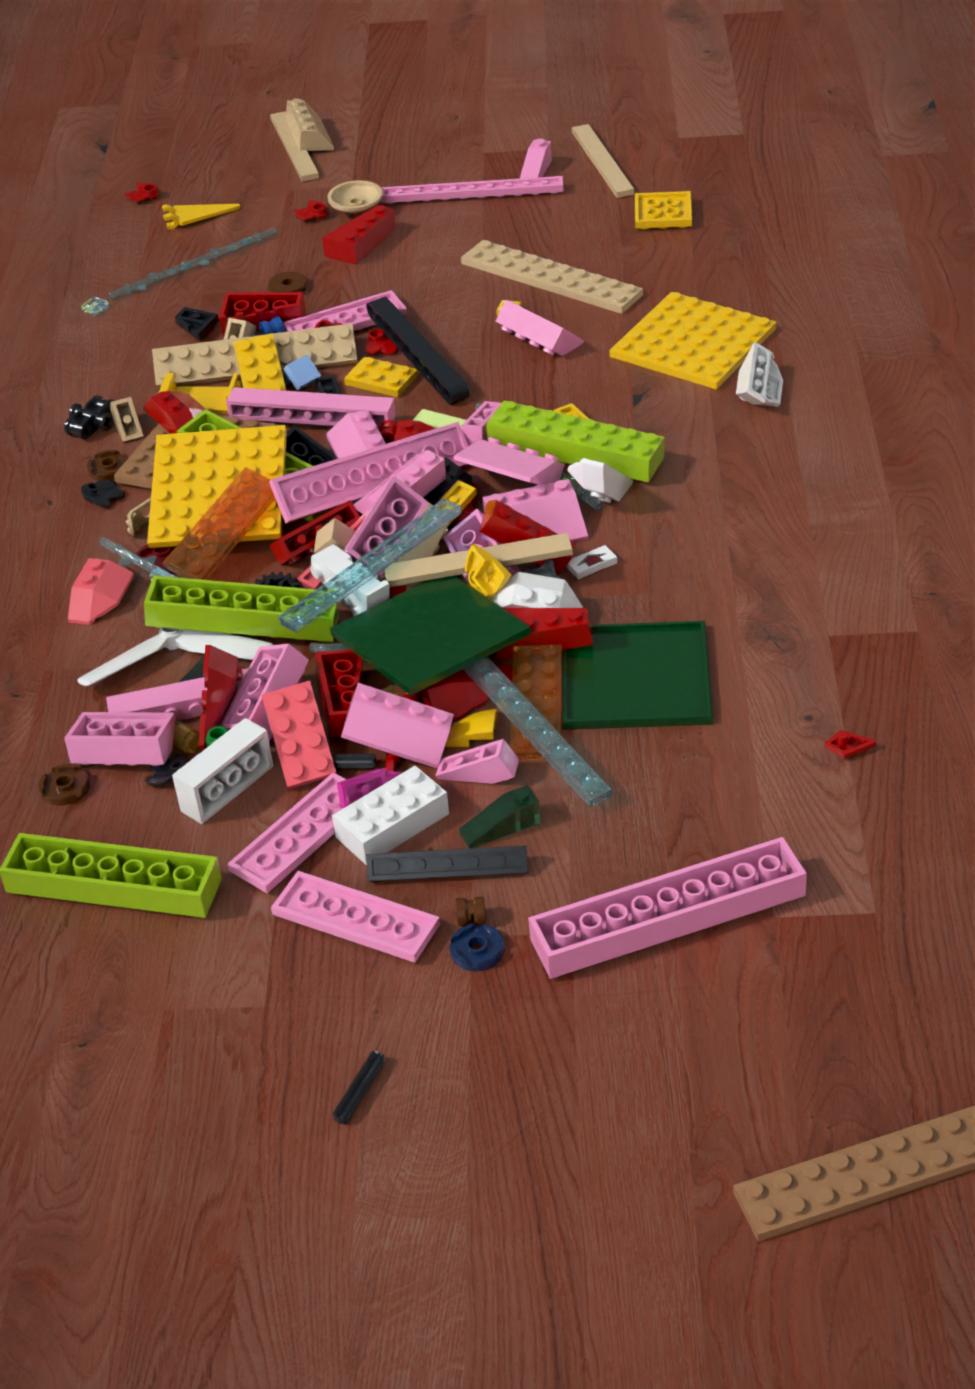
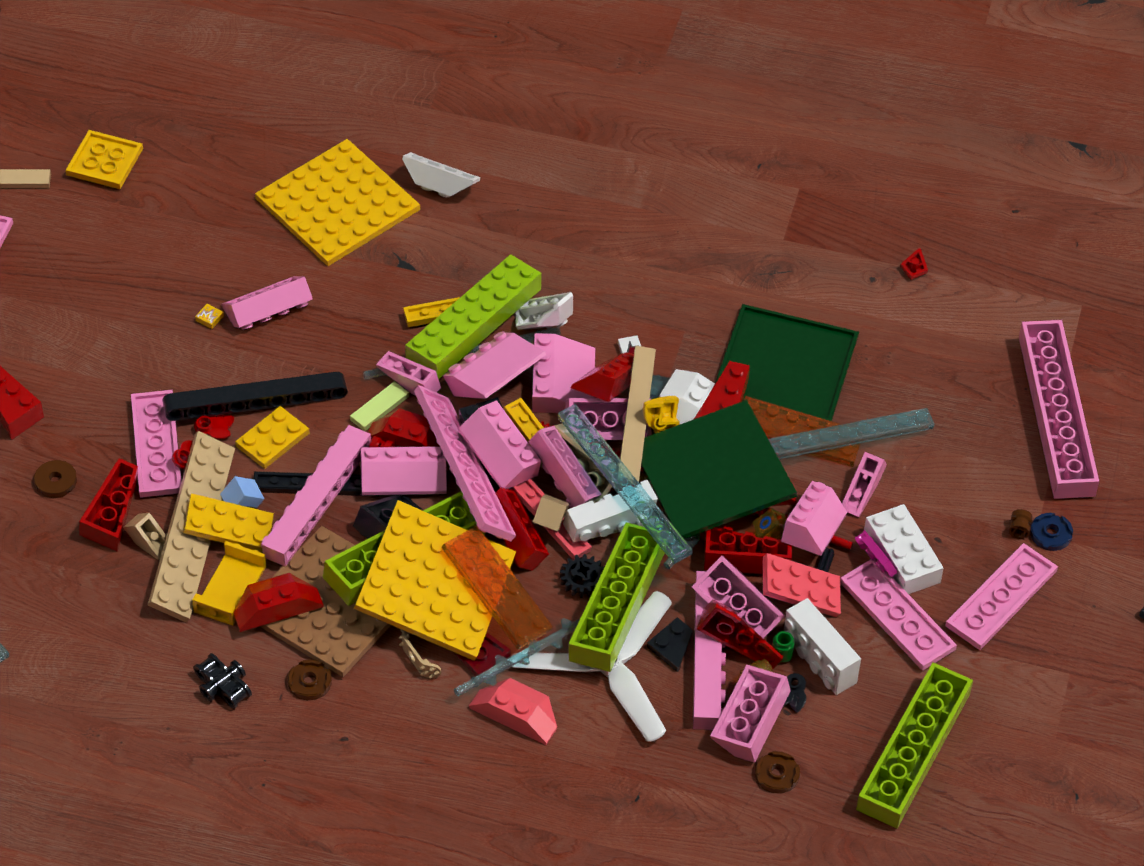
camera: 80 degrees left, 10 degrees up
black plate [81,480,125,508] -> none
tan slope [110,397,144,442] -> none
black wing [175,307,219,340] -> none
blue wheel [259,317,285,335] -> none
black plate [366,845,528,881] -> none
yellow brick [445,709,497,747] -> none
clear green slope [458,785,541,849] -> none
tan plate [461,240,643,314] -> none

